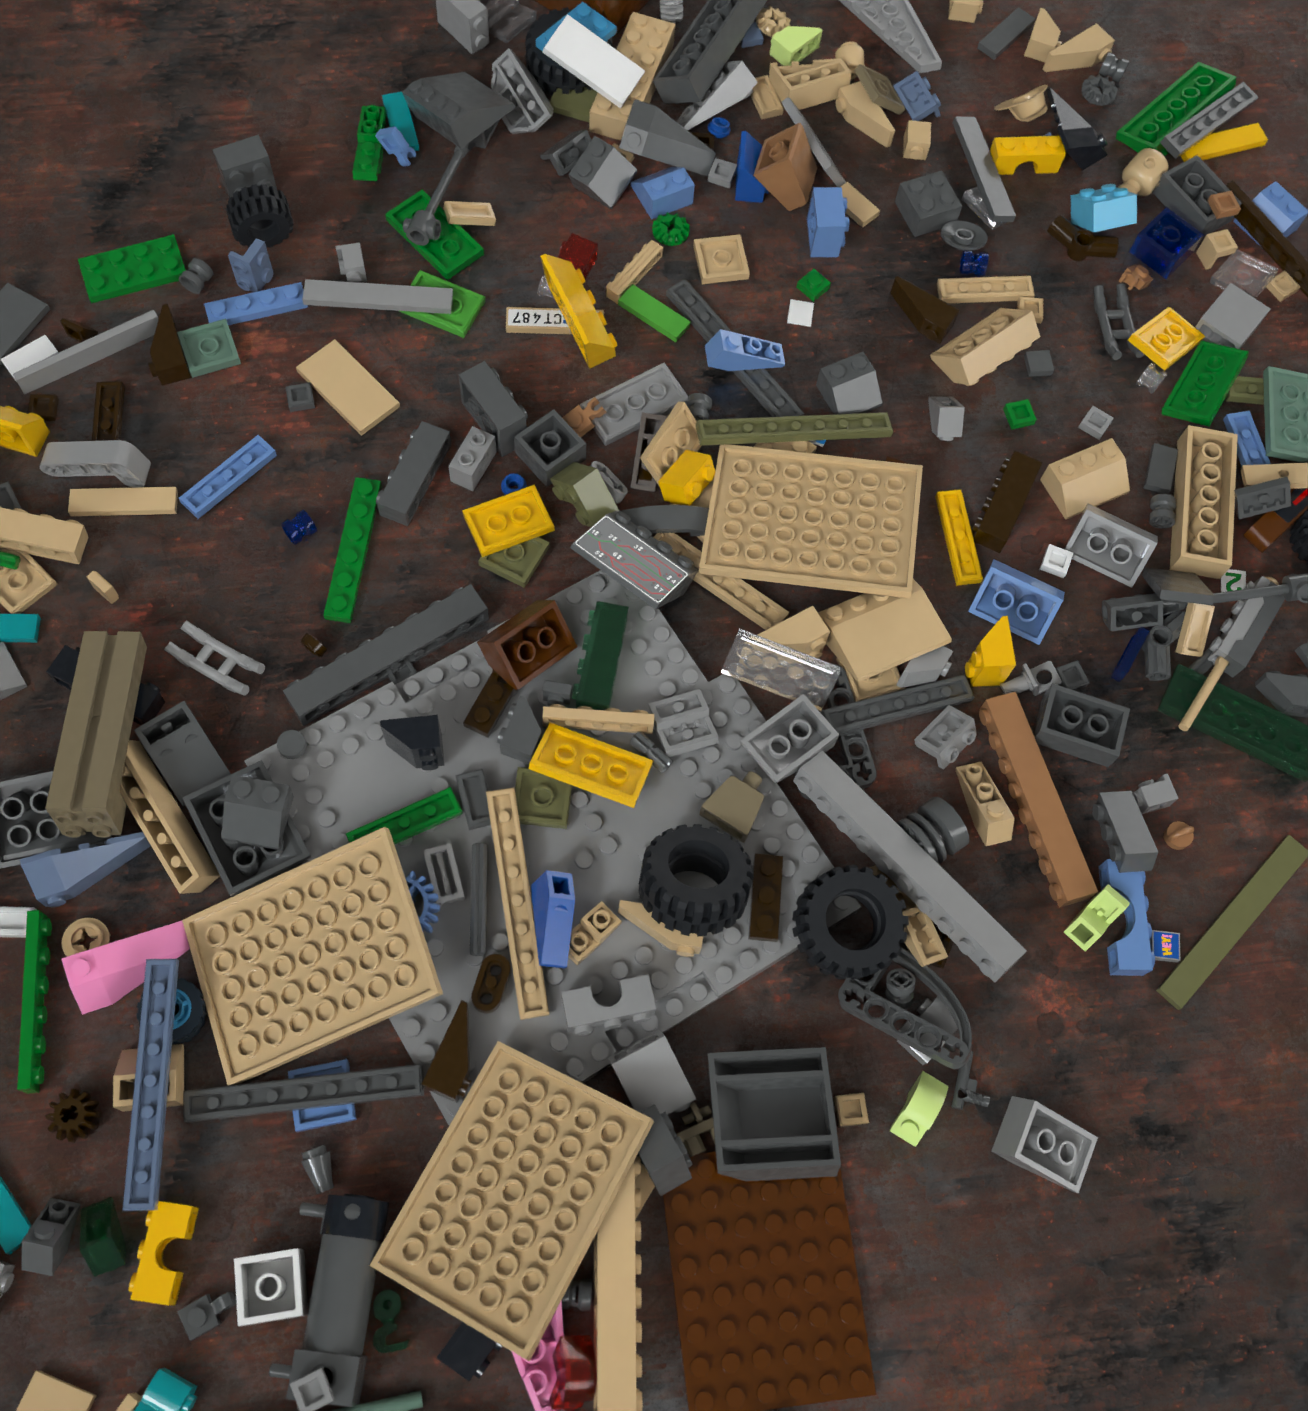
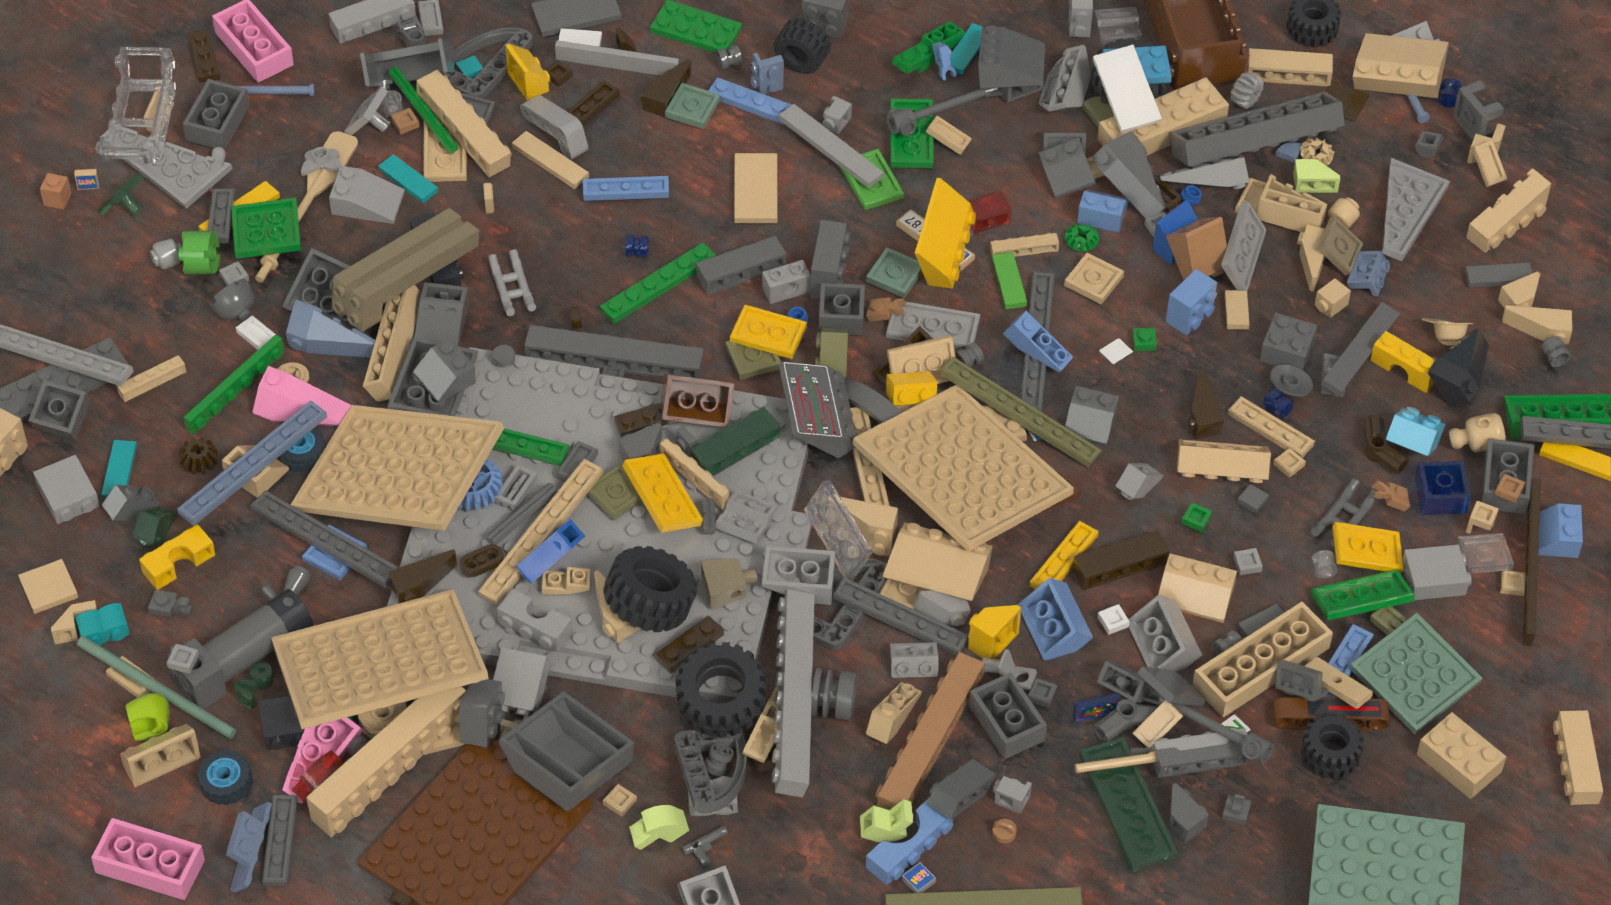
camera: 50 degrees right, 15 degrees down
white brick [234,1248,309,1326] -> none
dark grey tile [285,382,315,412] -> none
black slope [380,715,445,771] -> none
light grey beam [590,461,628,504] -> none
dark grey gear [1081,74,1118,106] -> none
none -> sand green plate [866,247,922,298]

